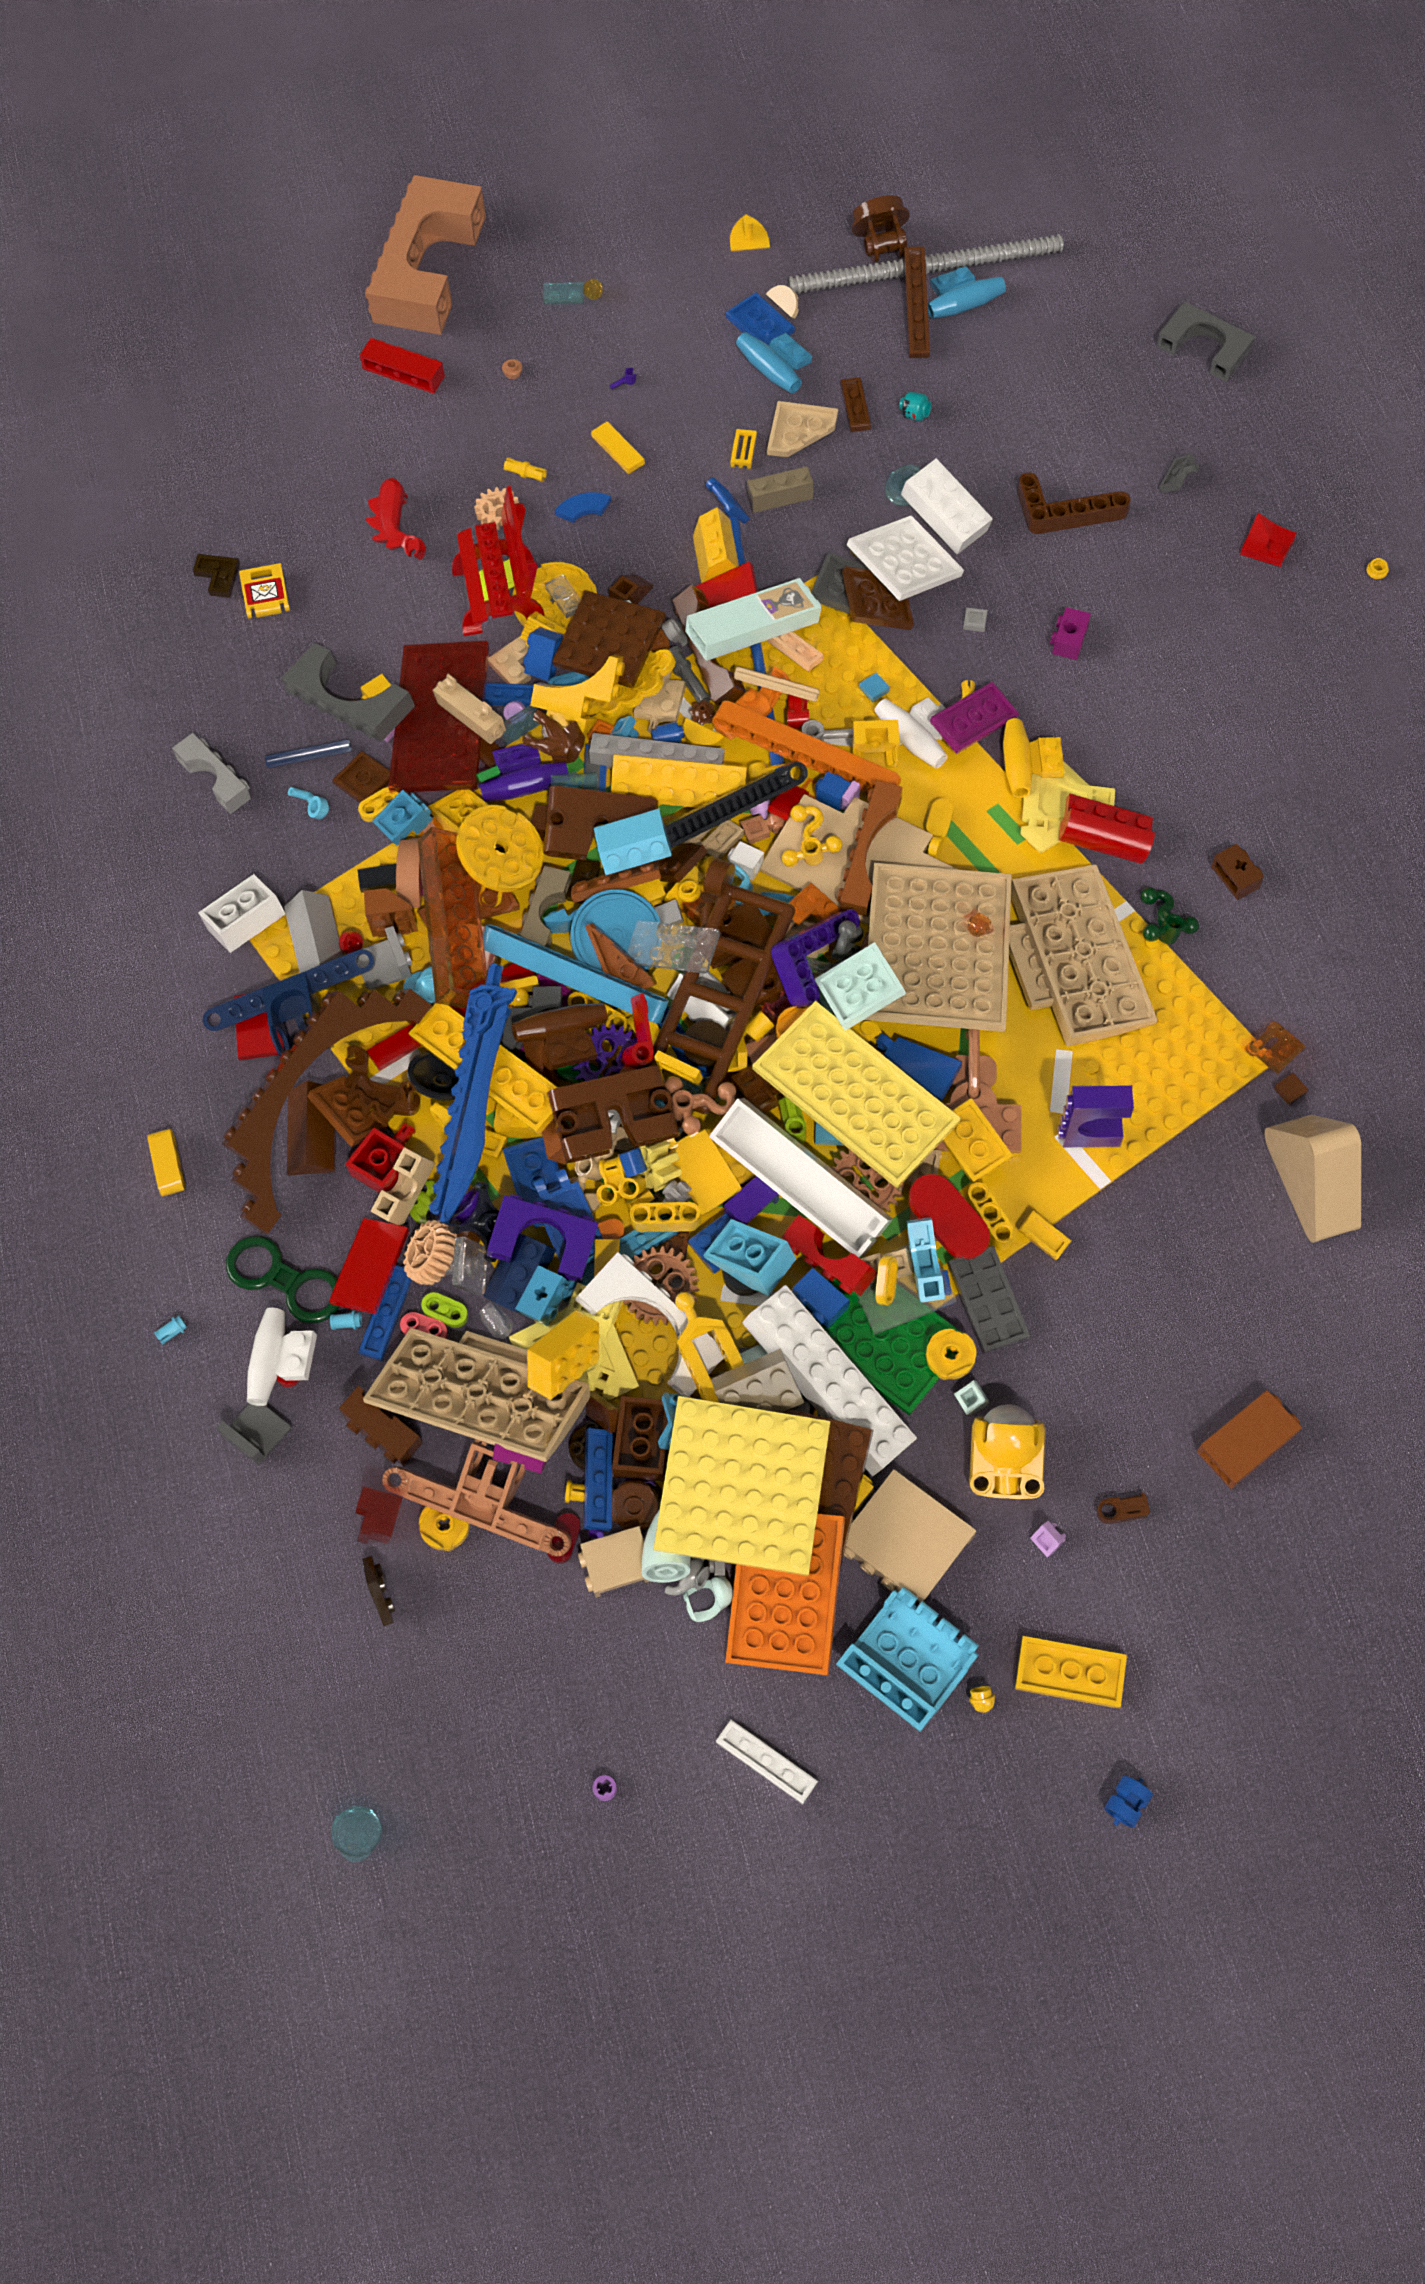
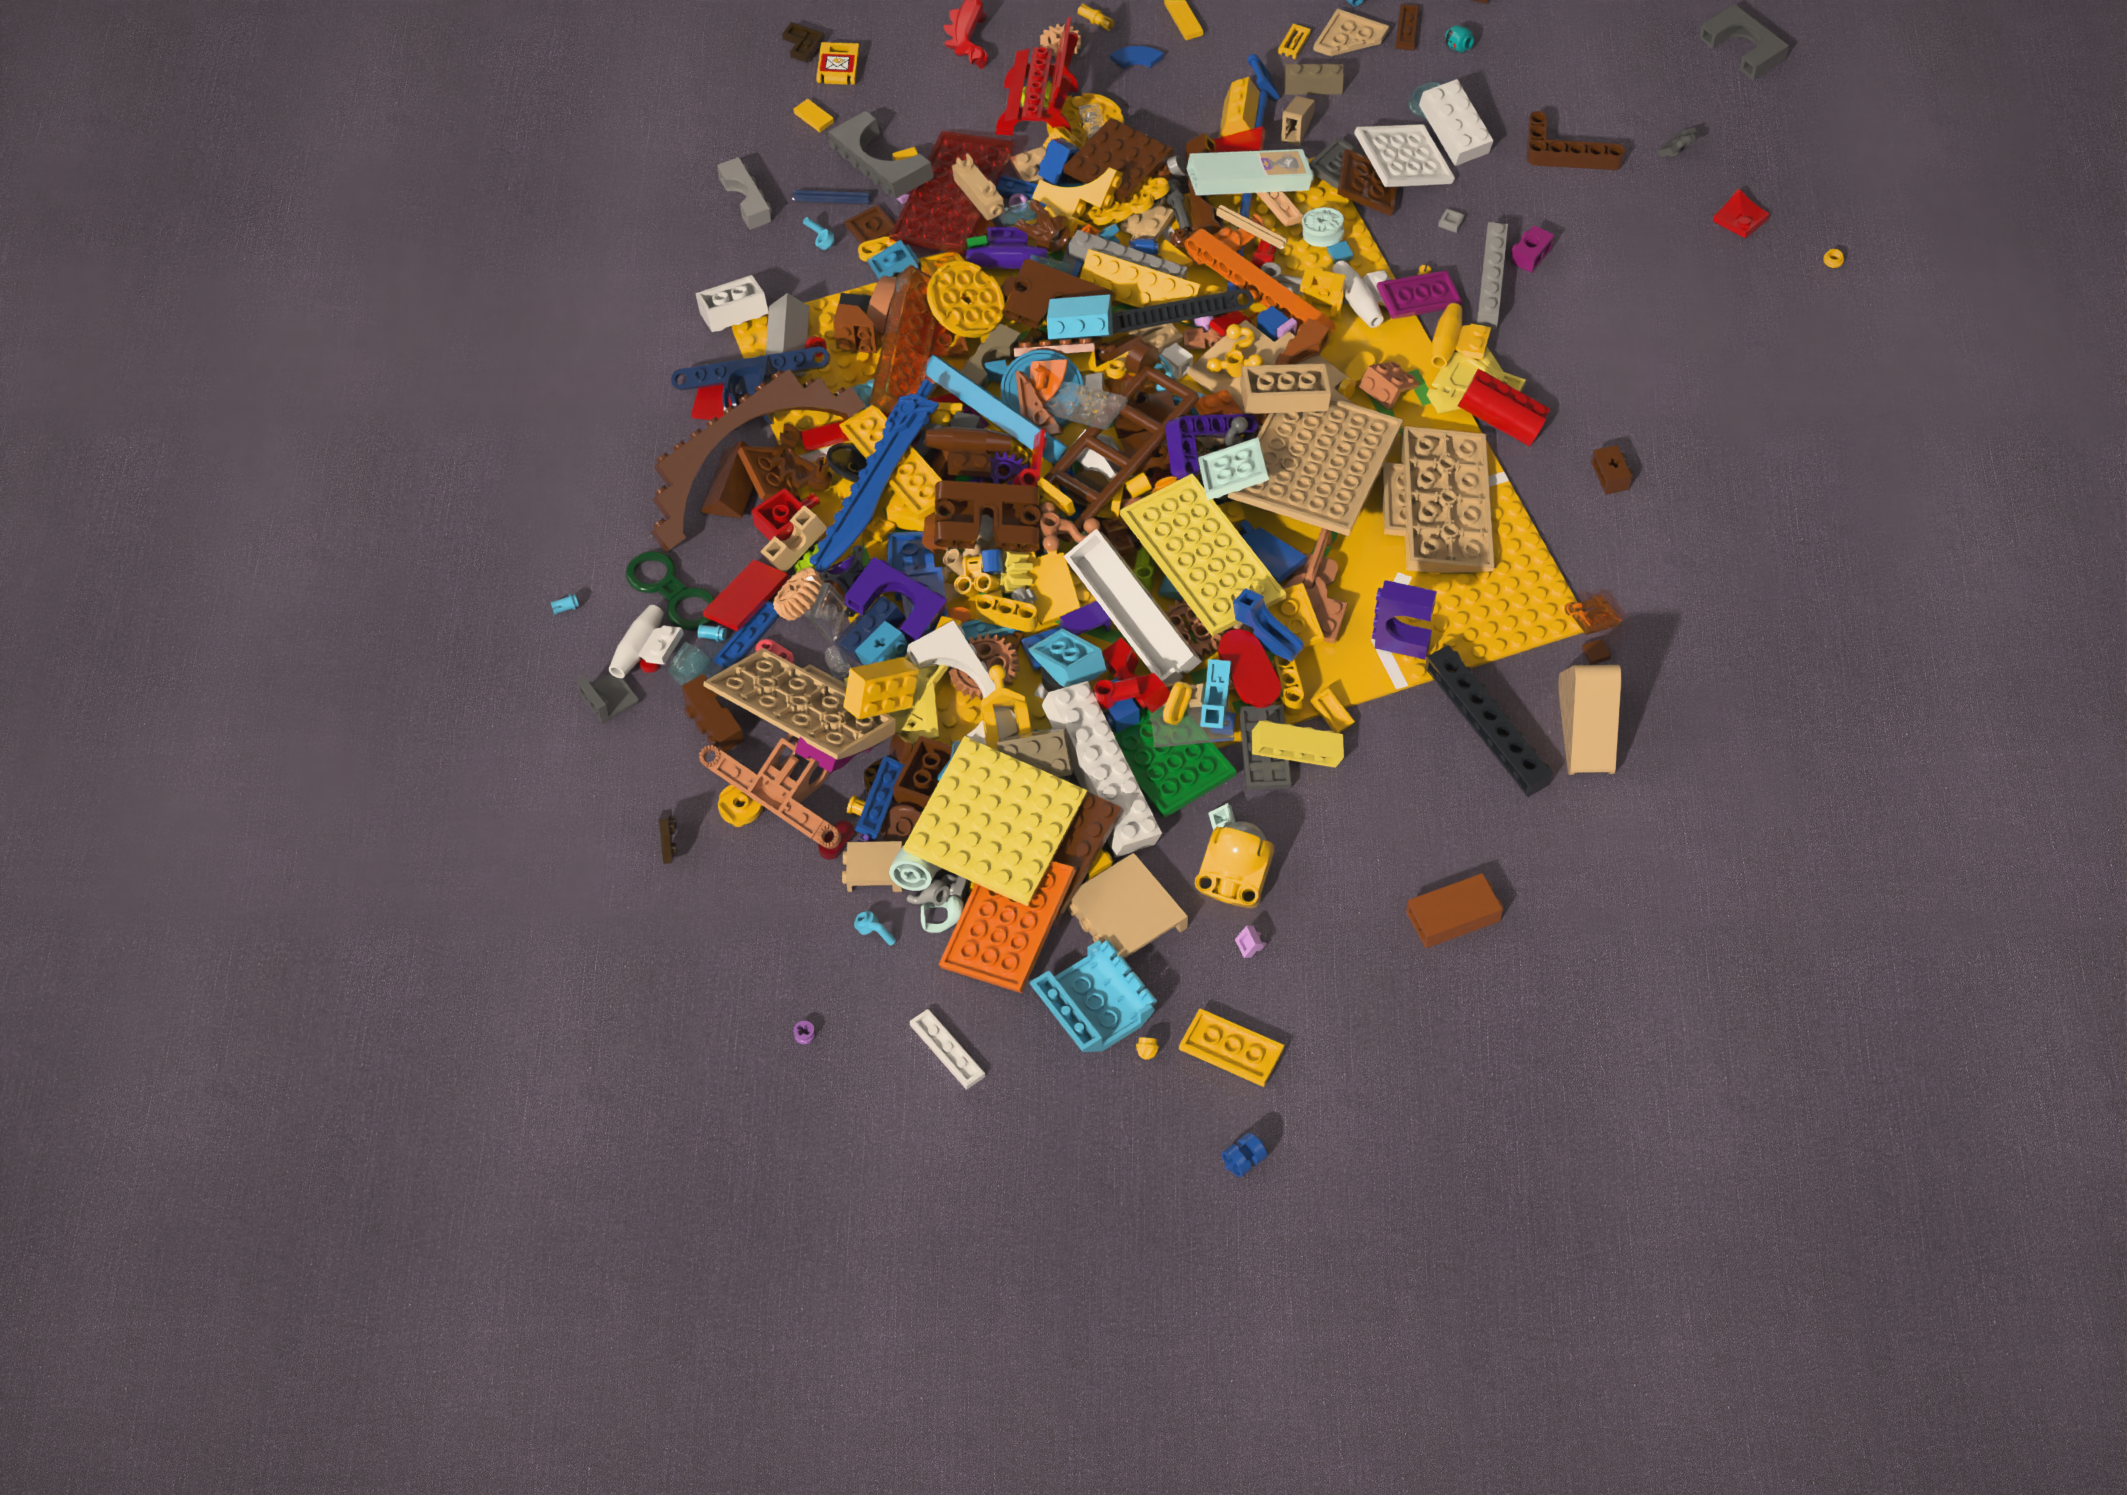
camera: 15 degrees right, 10 degrees down
yellow beam [147,1128,186,1197] -> none
clear light blue hat [331,1805,383,1863] -> none
clear red plate [355,1486,403,1544] -> none
light grey bracket [357,926,412,990] -> none
lime plate [421,1292,468,1328] -> none
reddish brown slope [609,574,653,605] -> none
yellow plate [926,1329,976,1380] -> none
clear orange plate [968,913,992,937] -> none
reddish brown piece [1096,1493,1150,1524] -> none
dark green piece [1140,887,1199,944] -> none
none -> clear light blue piece [667,642,711,686]
none -> yellow tile [794,99,834,132]
none -> medium azure plate [854,911,896,945]
none -> orange shield [1029,359,1068,404]
none -> red piece [1094,677,1140,709]
none -> blue arch [1233,588,1304,662]
none -> tan brick [1240,364,1331,414]
none -> light yellow brick [1252,720,1344,768]
none -> tan slope [1281,96,1315,146]
none -> light aqua wheel [1302,207,1344,247]
none -> nougat bracket [1359,361,1420,409]
none -> black brick [1425,645,1552,797]
none -> light grey arch [1477,222,1508,330]

